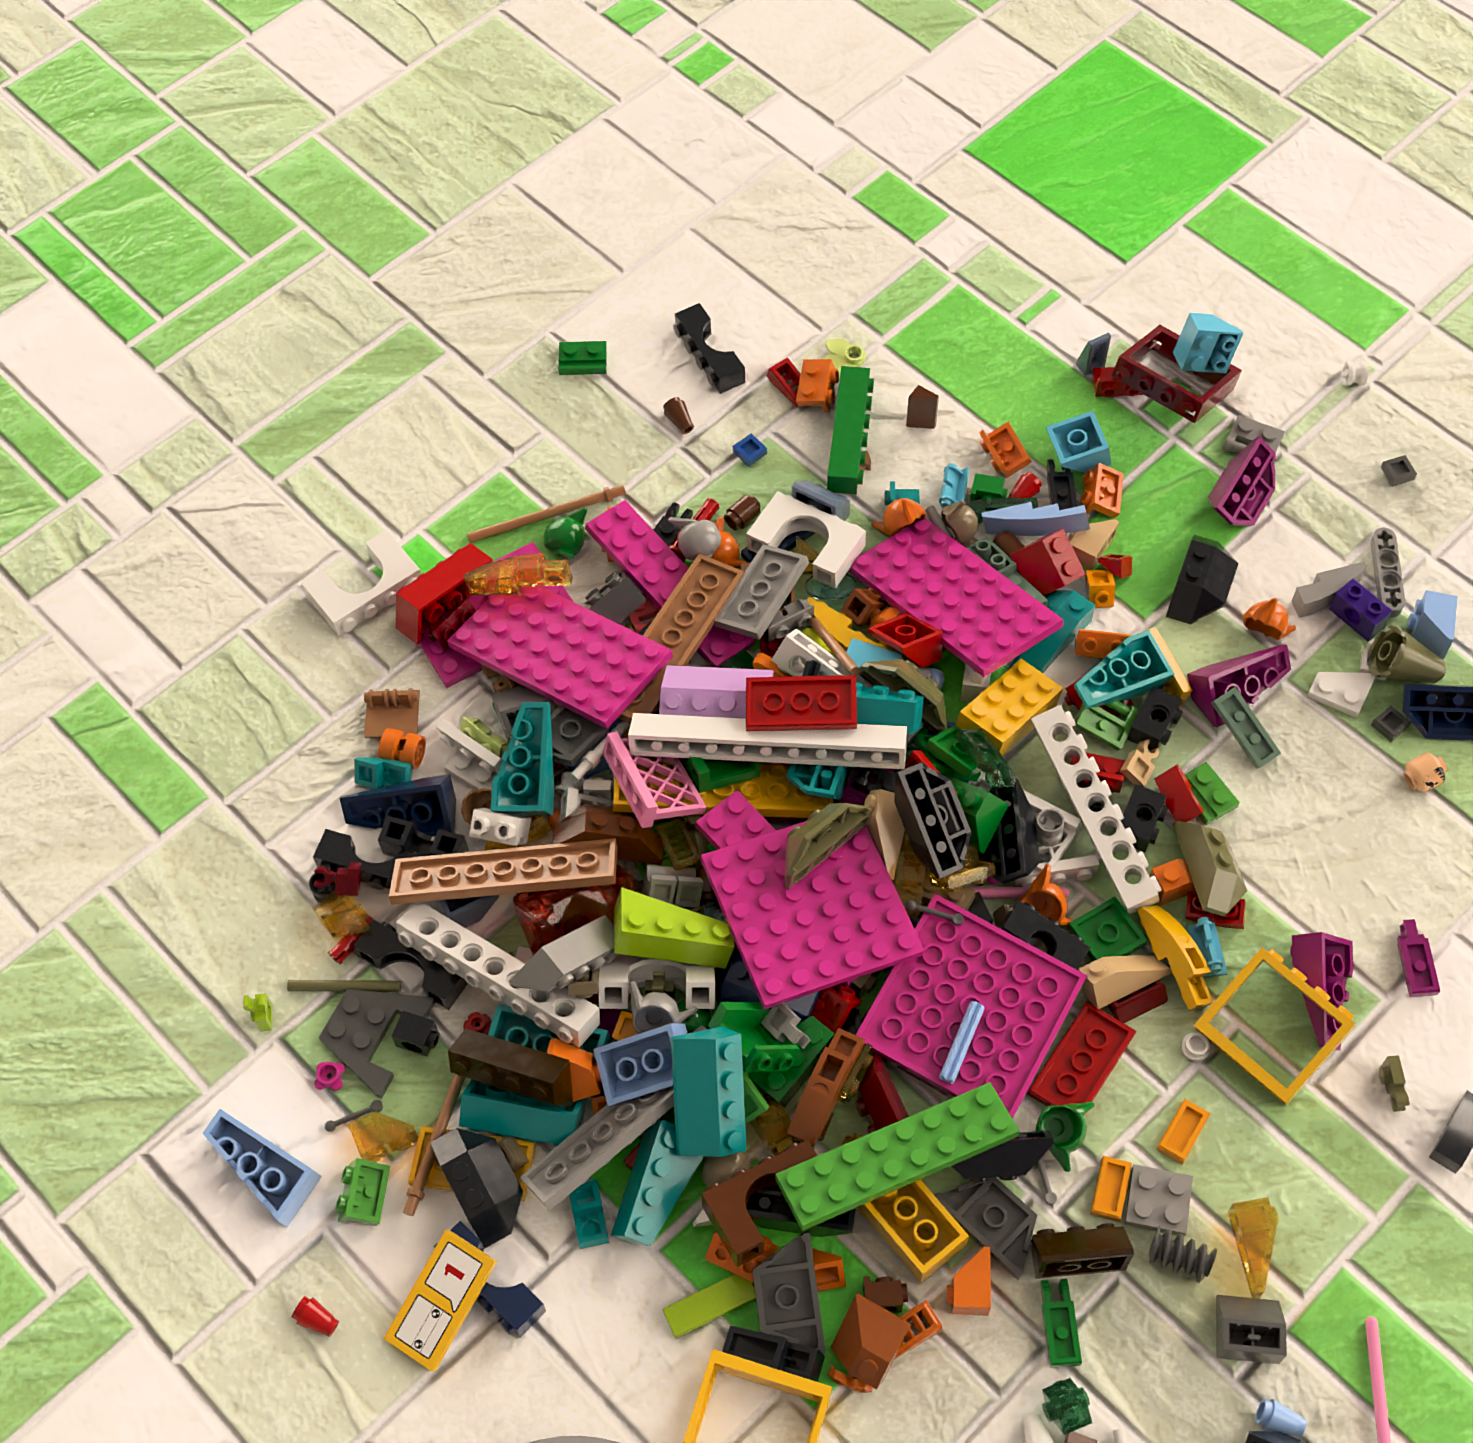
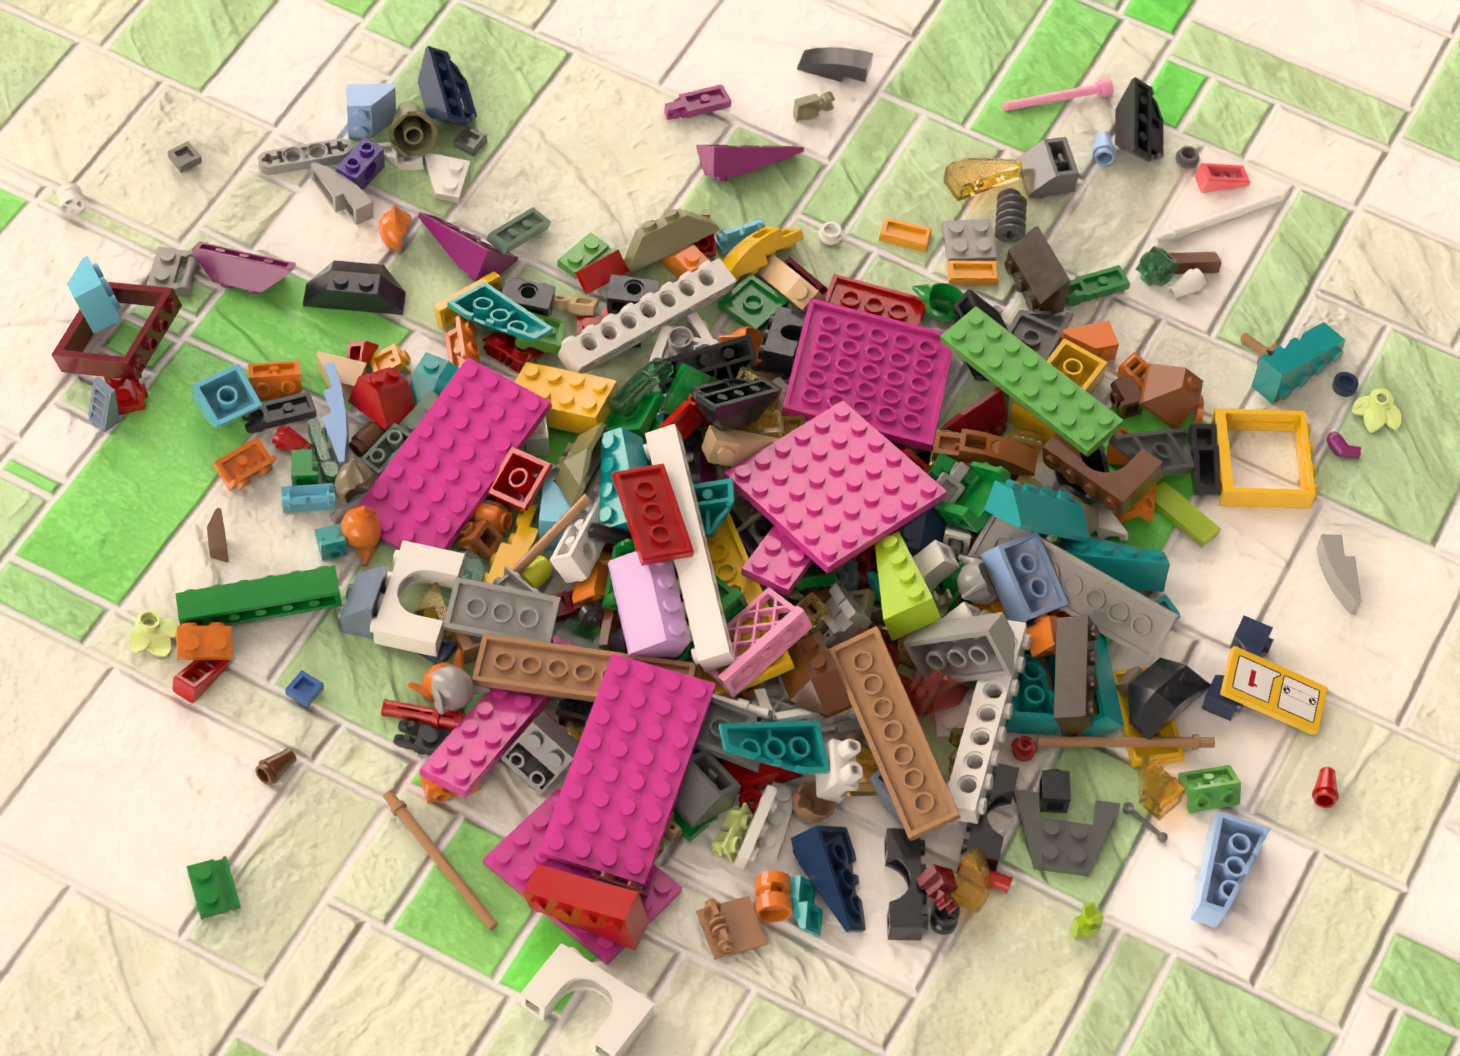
camera: 115 degrees left, 5 degrees down
olive bar [287,980,401,992] -> none
dark pink plate [314,1062,345,1091] -> none
black arch [378,816,469,857] -> none
clear yellow slope [464,553,573,596] -> none
green piece [544,507,587,559] -> none
black arch [673,303,745,394] -> none
reddish brown brick [724,495,761,531] -> none
olive wedge [784,803,873,890] -> none
dark grey hinge [906,900,964,926] -> none
light blue axle [939,1001,984,1084] -> none
yellow window [1194,947,1356,1106] -> none
light nougat head [1403,753,1447,793] -> none

